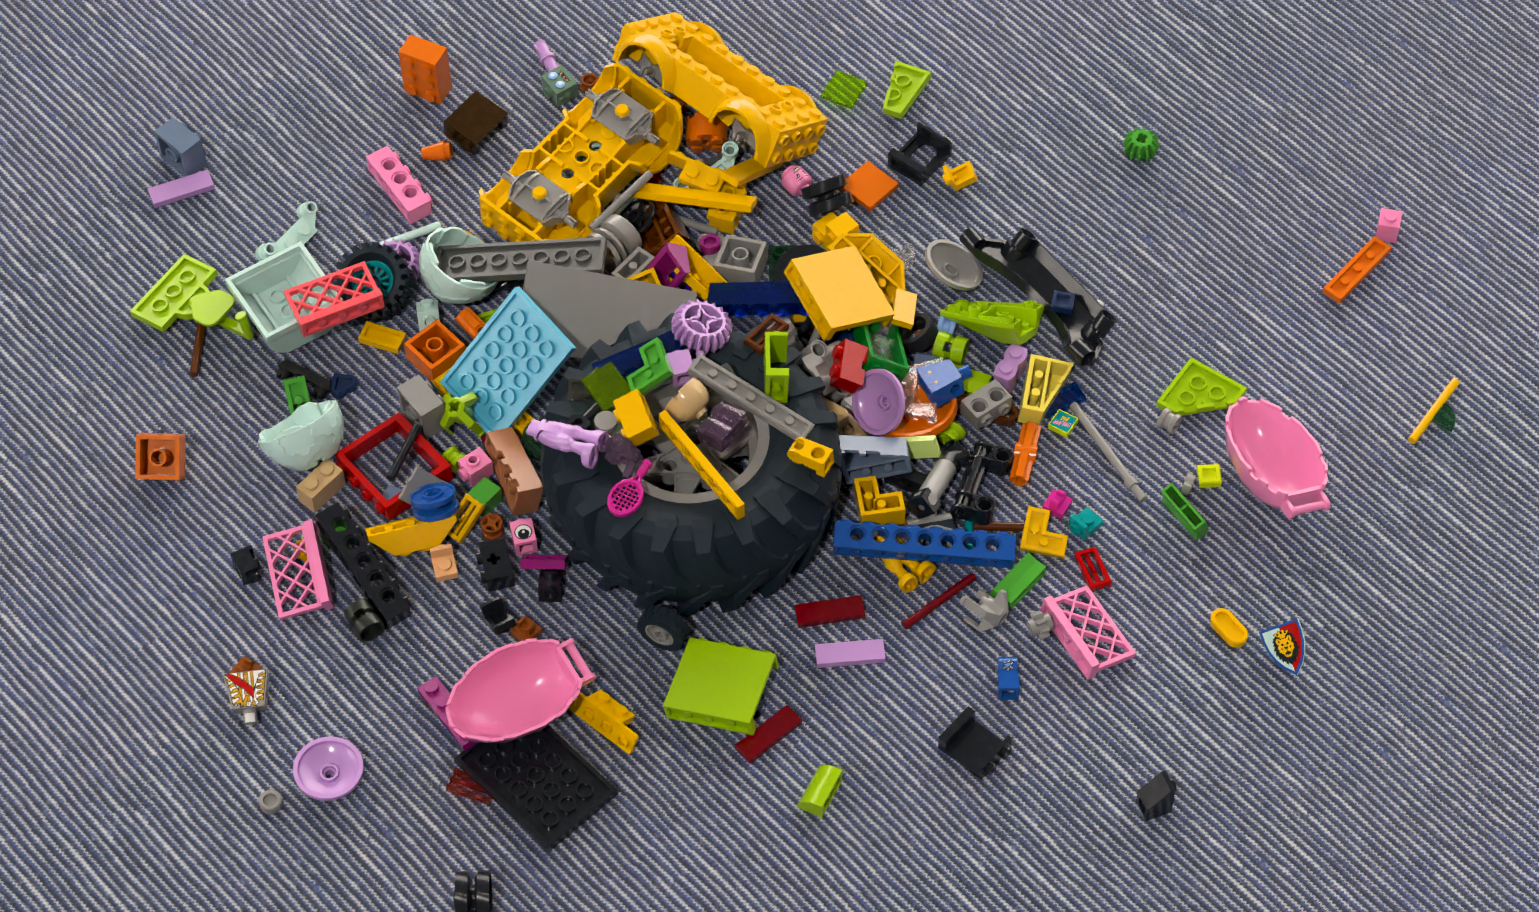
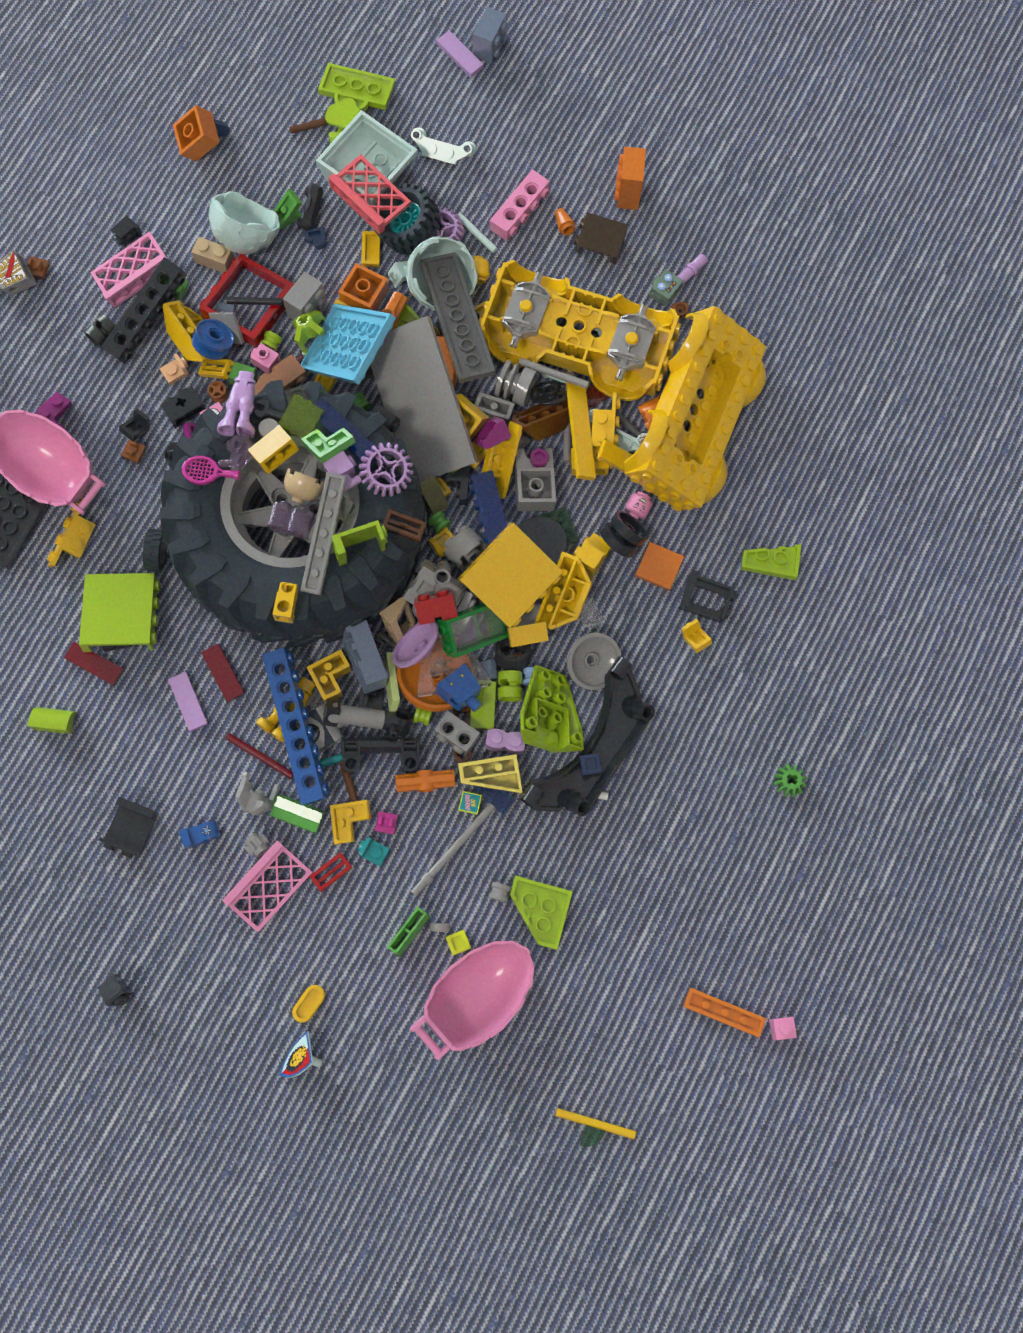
camera: 65 degrees right, 20 degrees up
yellow tile [659,410,745,520] -> none
clear neon green piece [821,70,867,109] -> none

